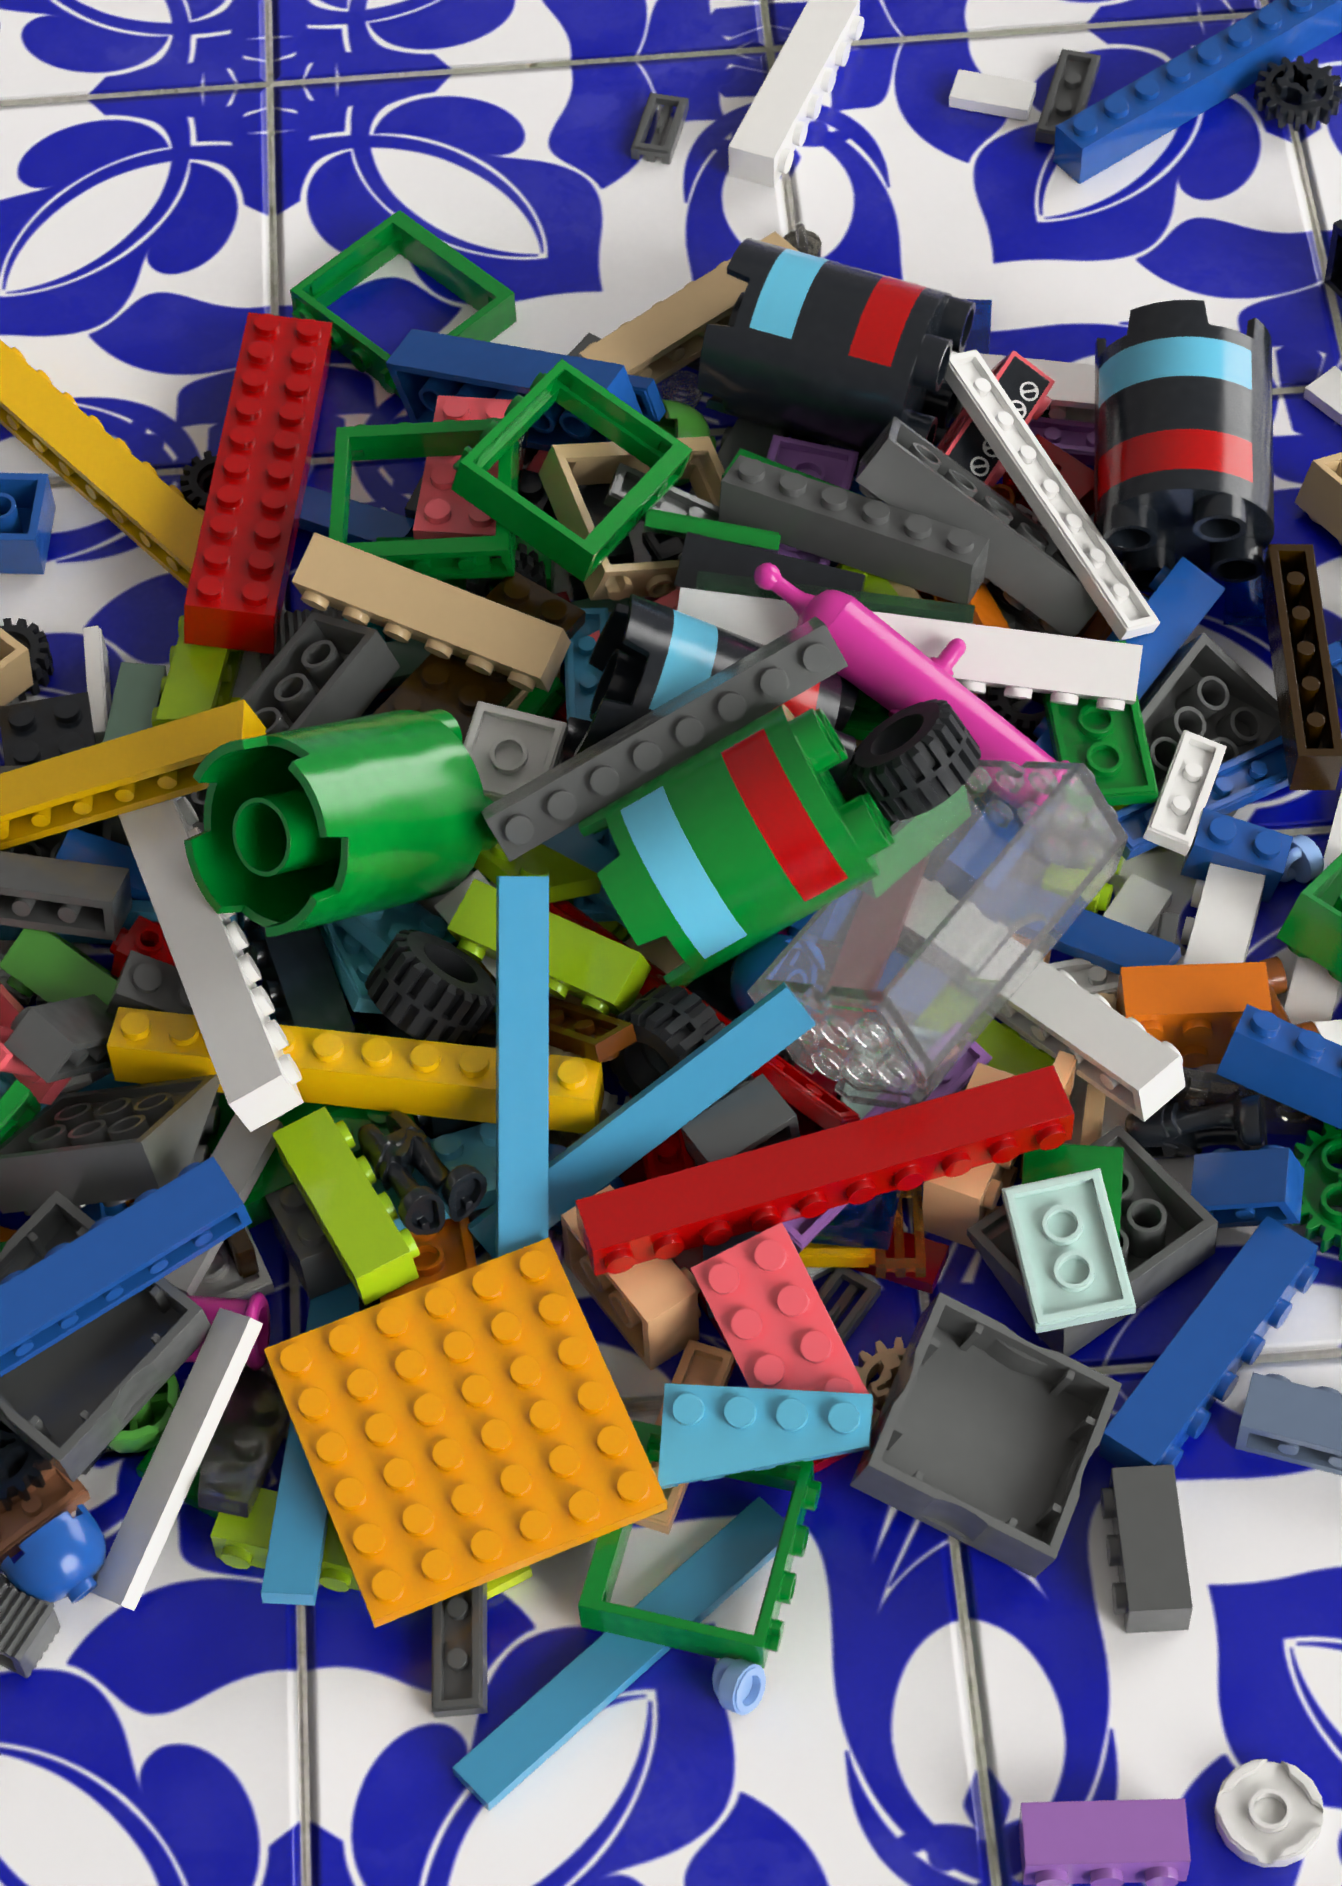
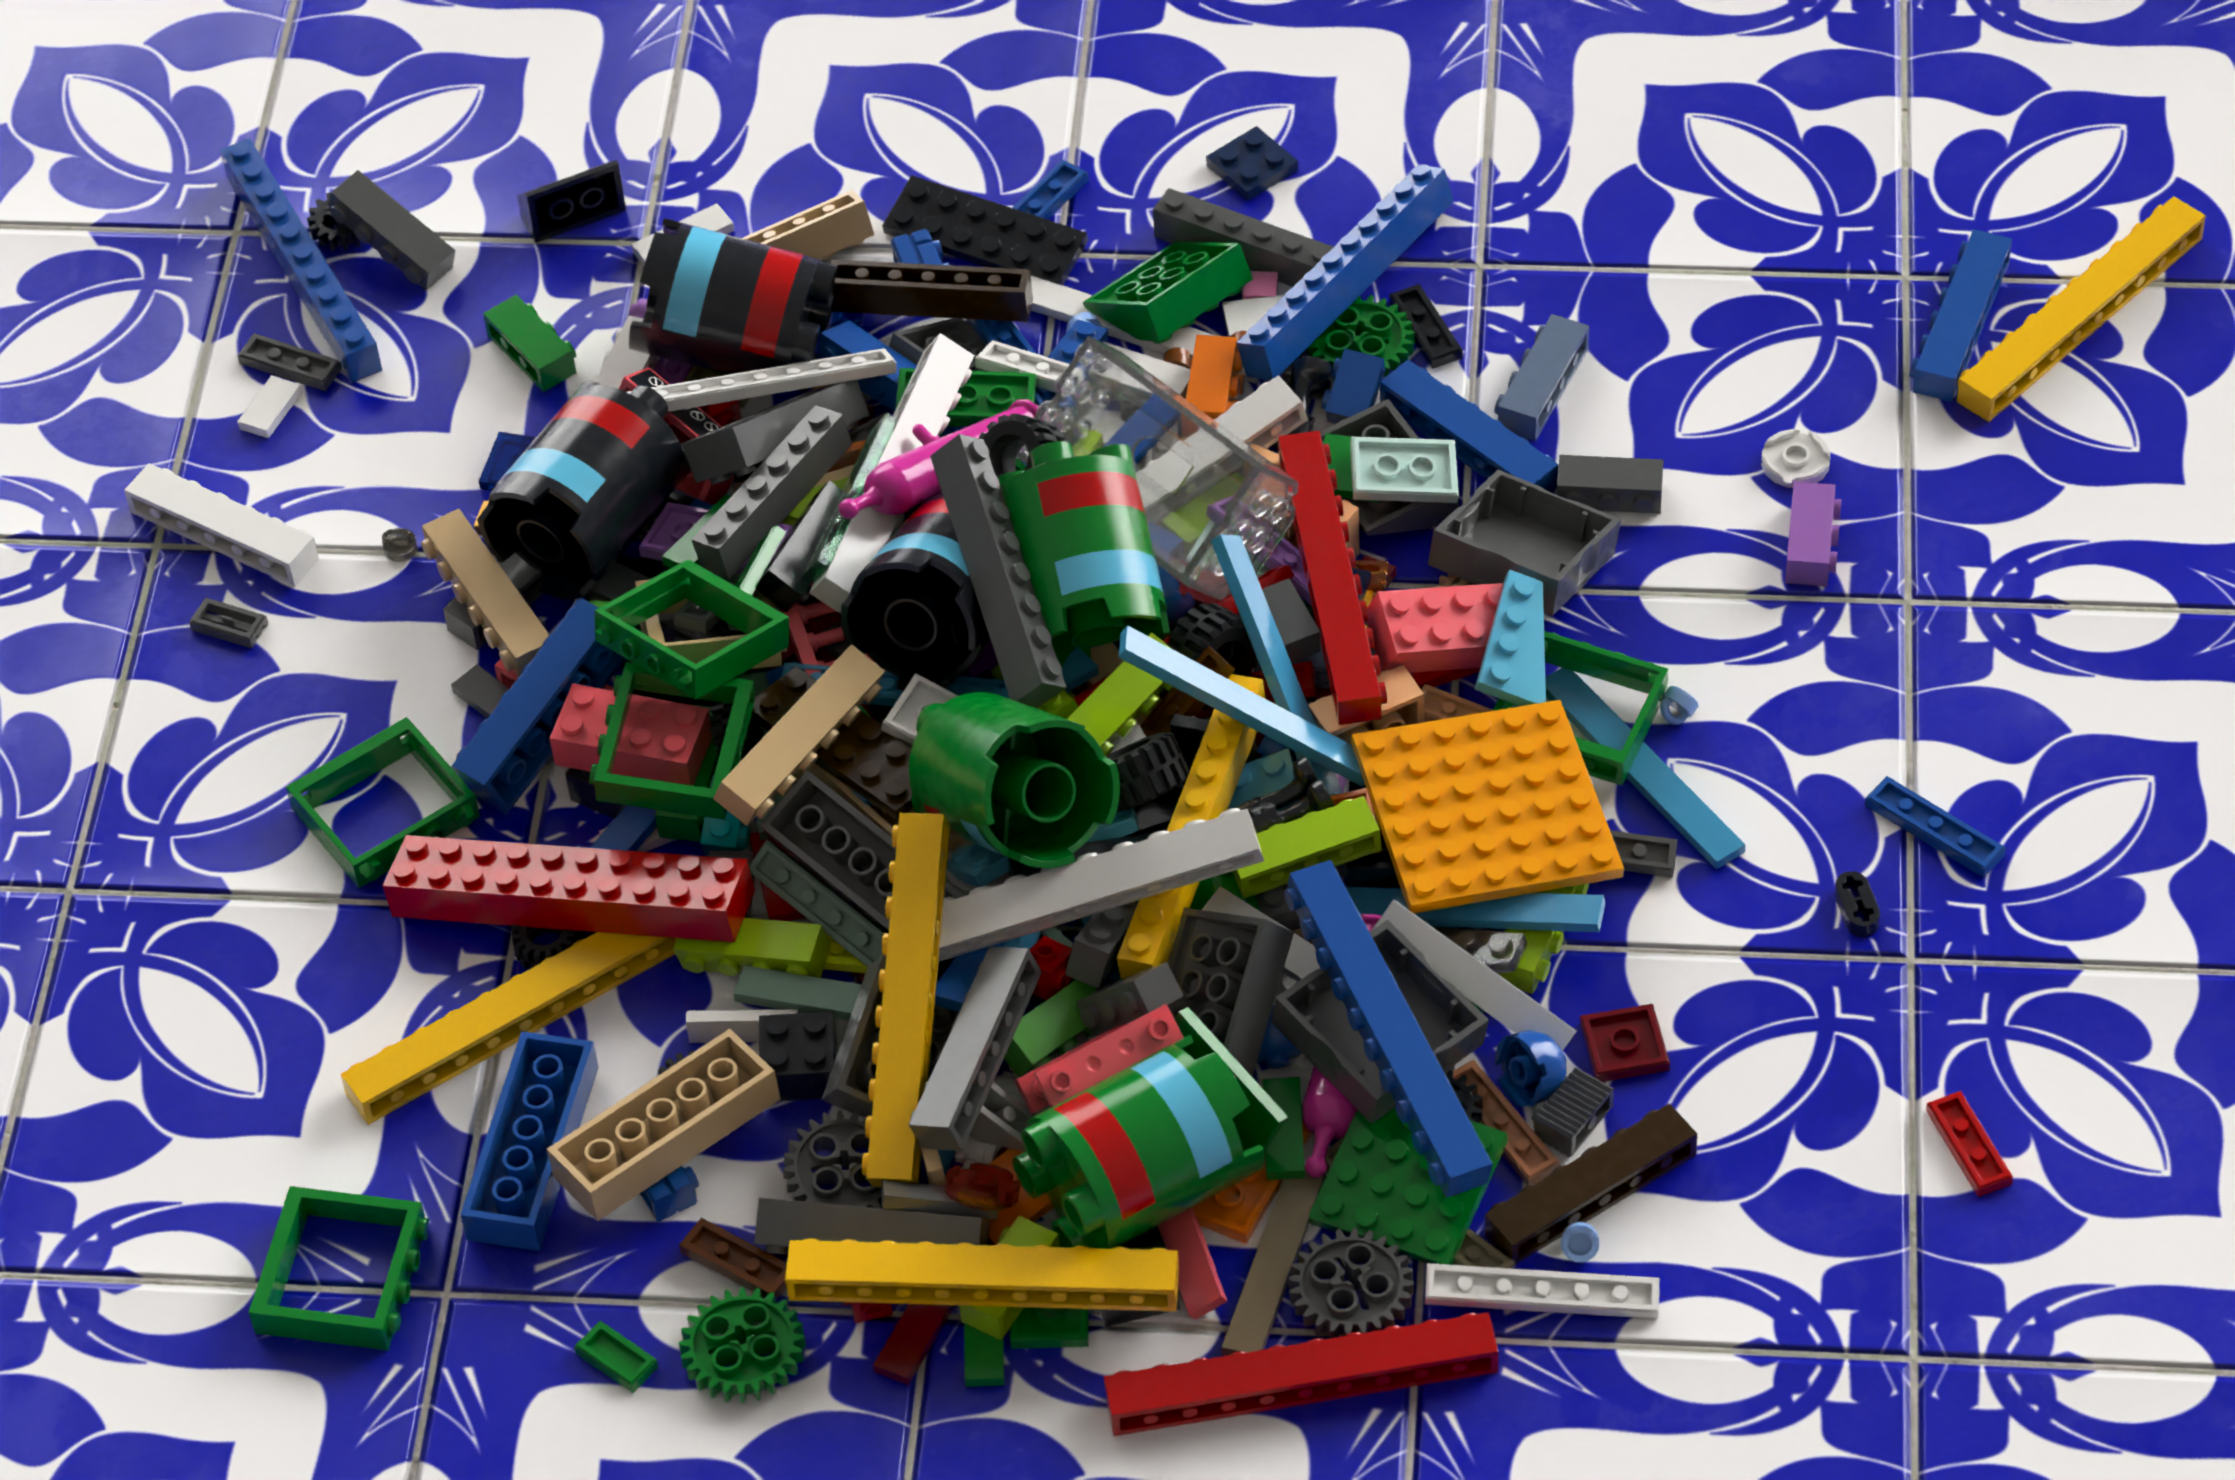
camera: 80 degrees left, 5 degrees down
none -> dark grey brick [329,170,455,291]
none -> green brick [483,295,577,392]
none -> dark red tile [1580,1004,1670,1082]

